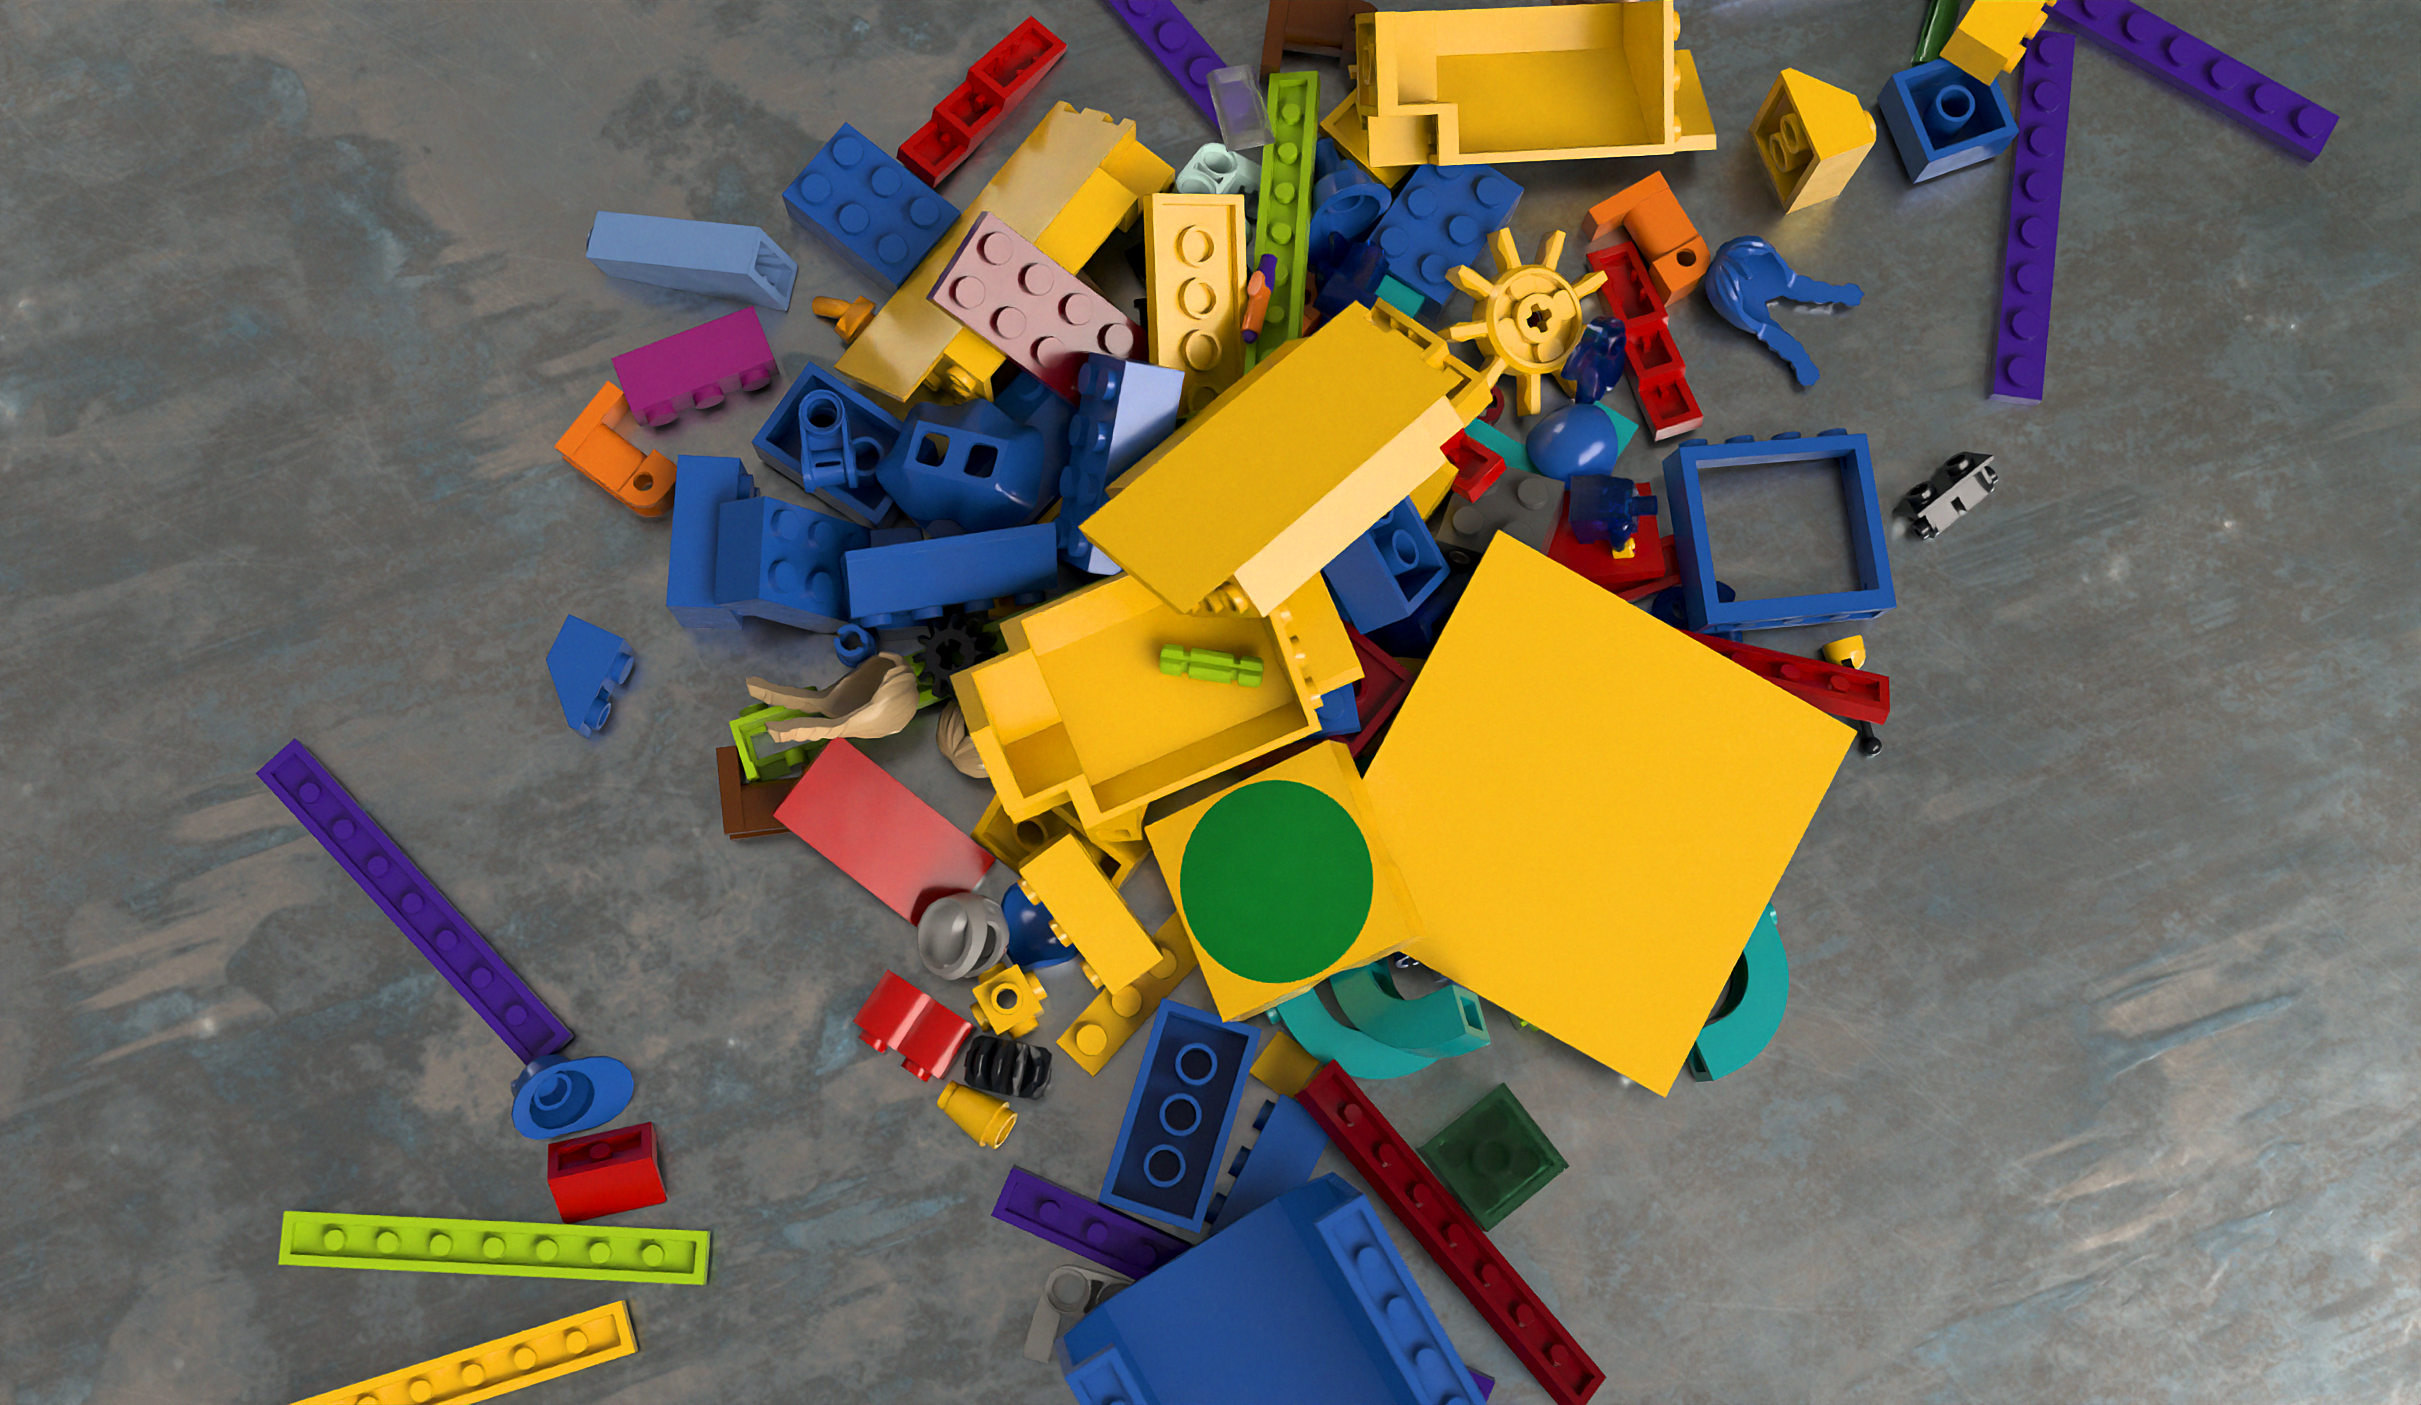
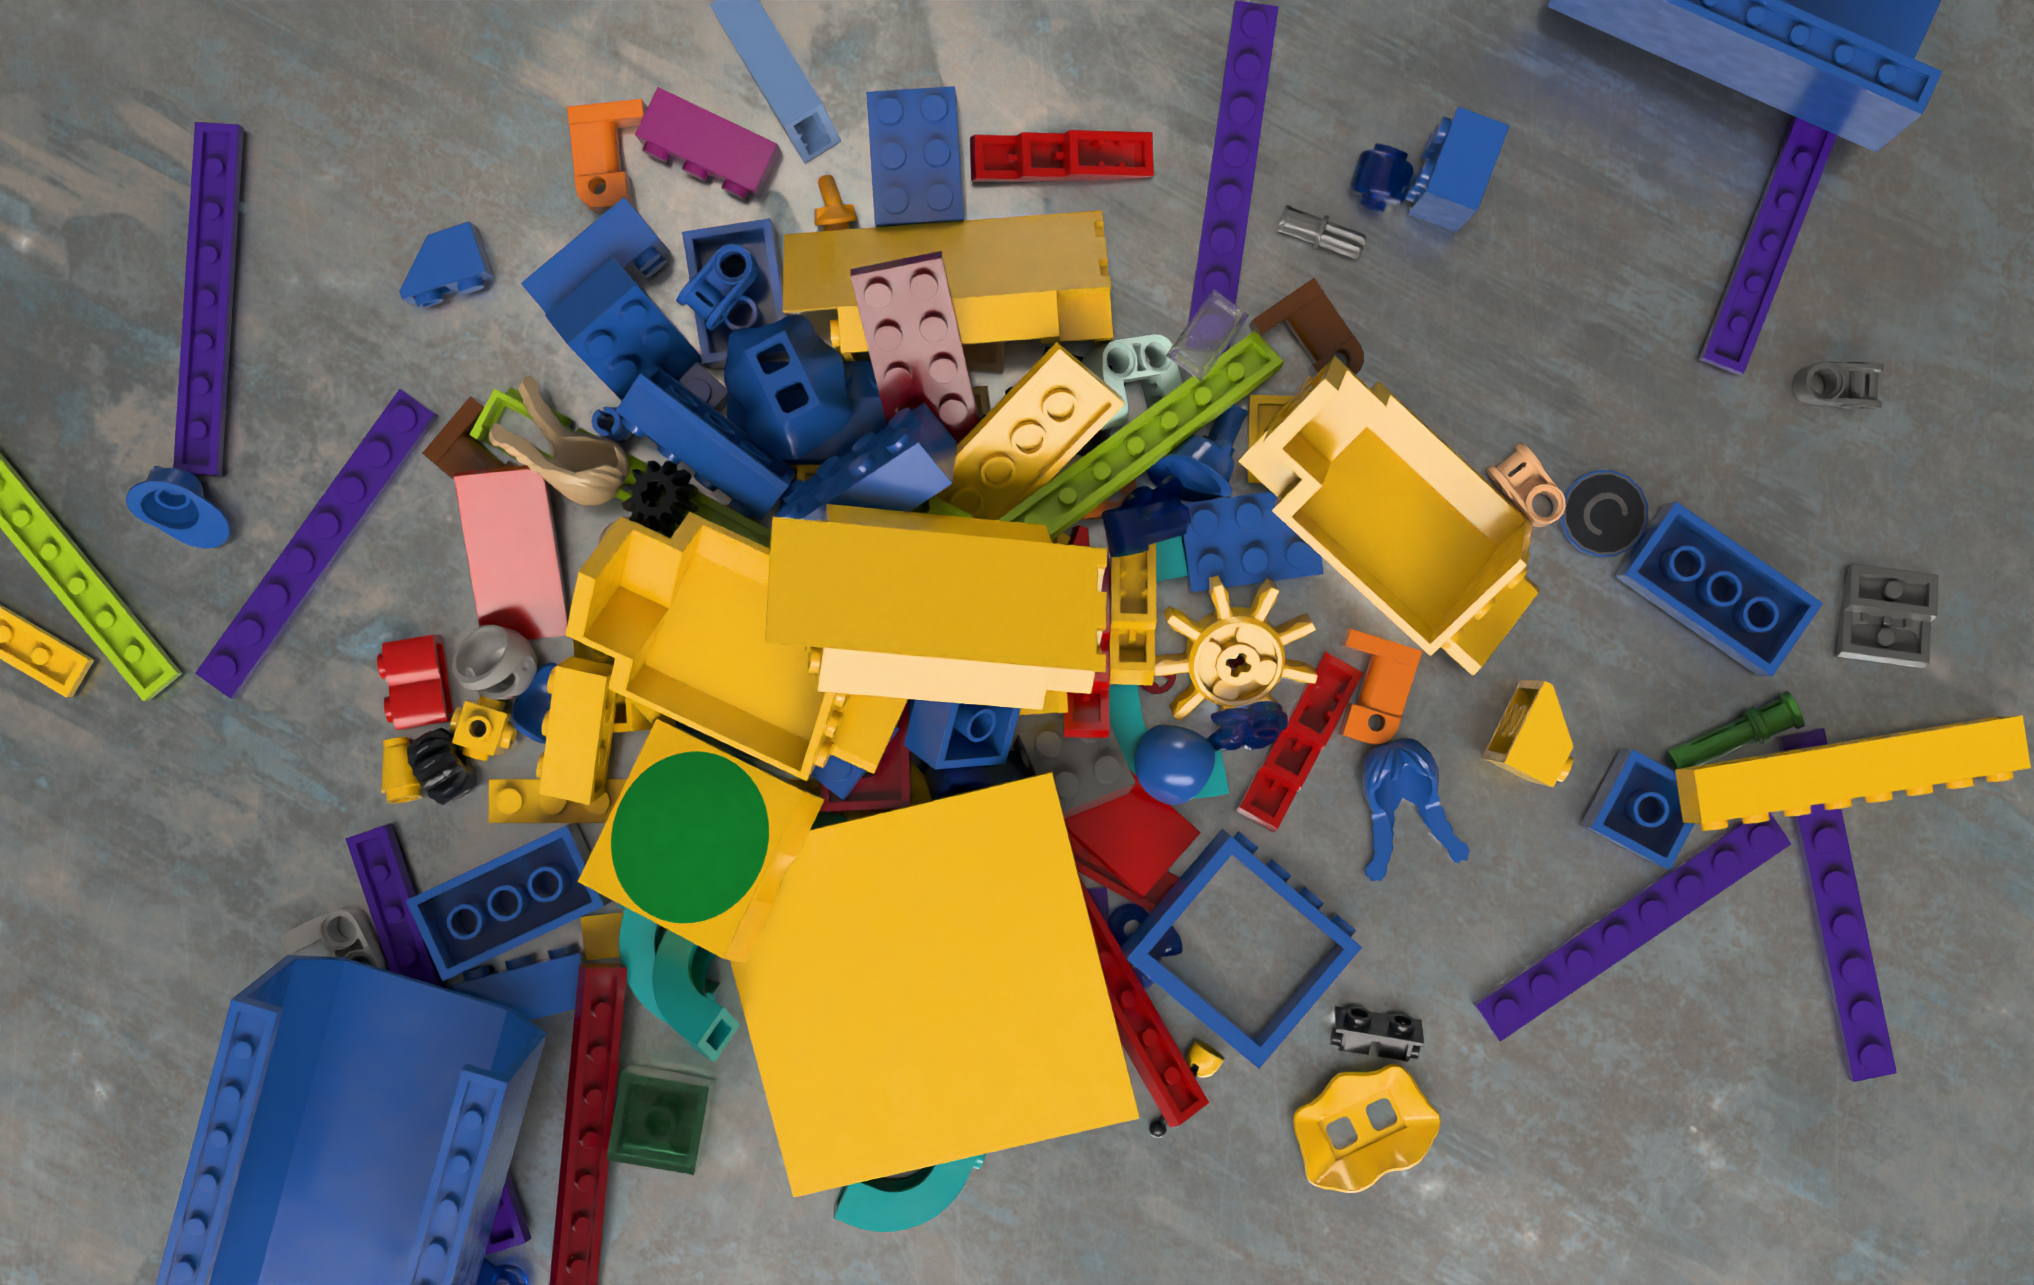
camera: 55 degrees right, 10 degrees up
red panel [547,1122,666,1224] -> none
lime axle [1159,644,1264,688] -> none
orange piece [1240,254,1277,344] -> none
clear blue piece [1568,474,1658,559] -> none
none -> dark purple plate [195,389,438,699]
none -> yellow piece [1293,1063,1441,1193]

